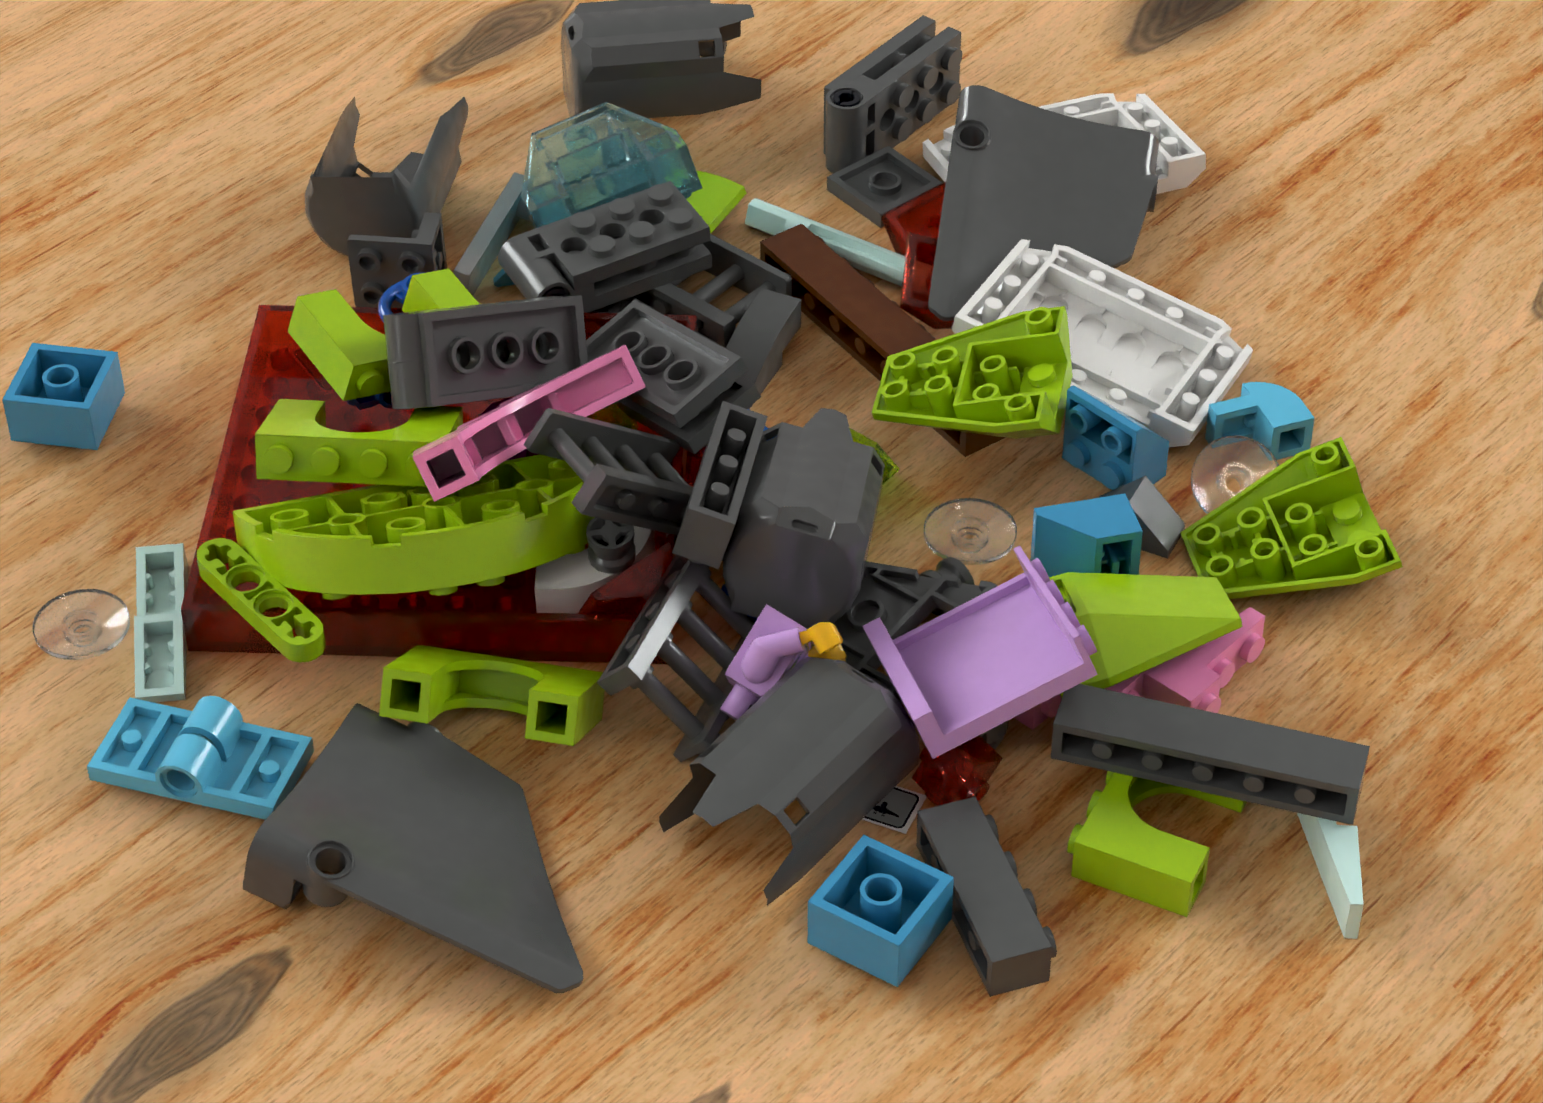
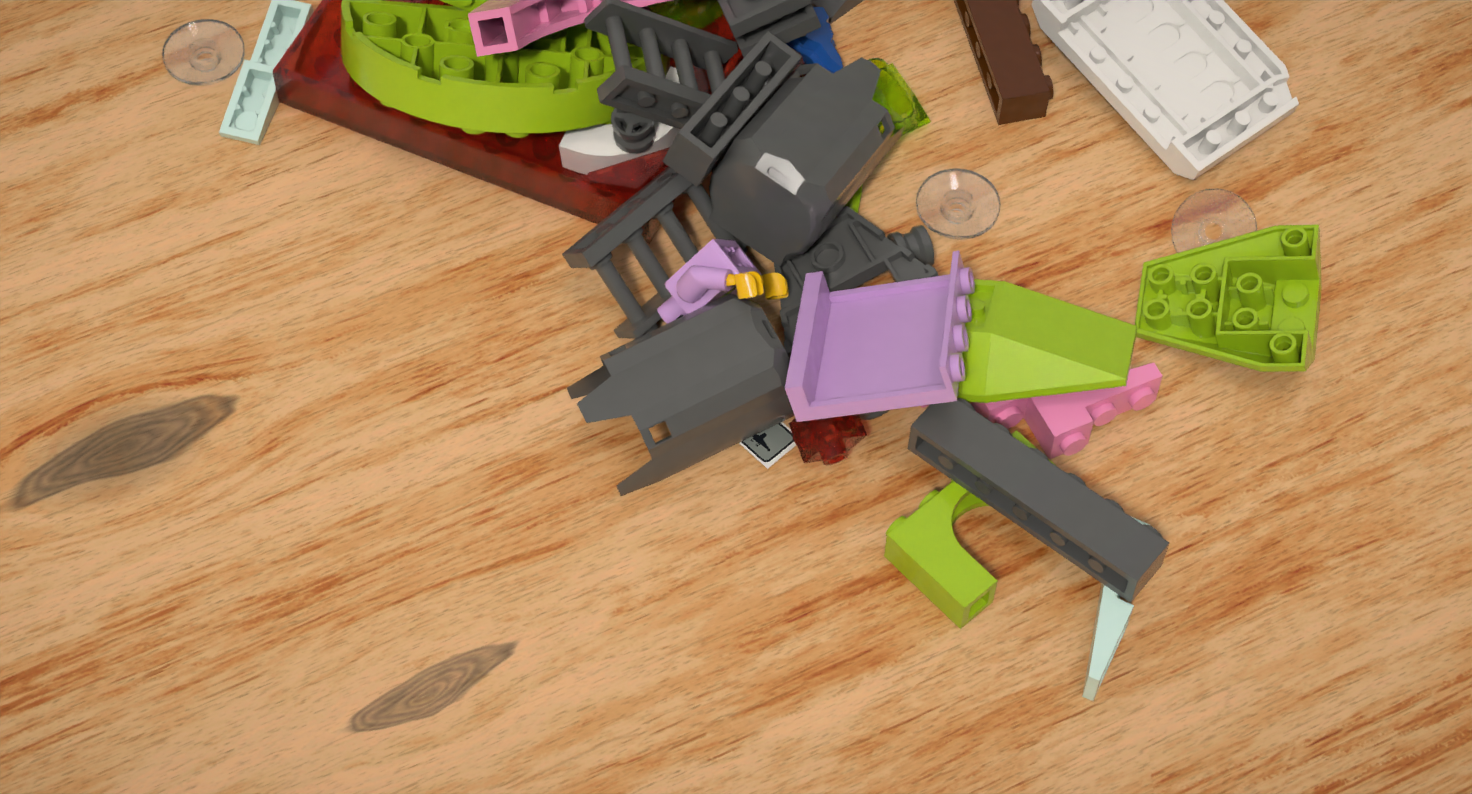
camera: 20 degrees right, 15 degrees up
medium azure plate [87,696,314,820] -> none
lime beam [197,538,326,663] -> none
dark grey panel [243,703,584,993] -> none
lime arch [379,645,605,746] -> none
dark azure brick [807,835,954,987] -> none
lime wedge [872,306,1072,439] -> none
dark grey brick [916,797,1057,997] -> none
dark azure slope [1030,493,1143,577] -> none
dark azure slope [1062,385,1169,490] -> none
slope [1099,476,1185,559] -> none
medium azure brick [1205,382,1315,462] -> none

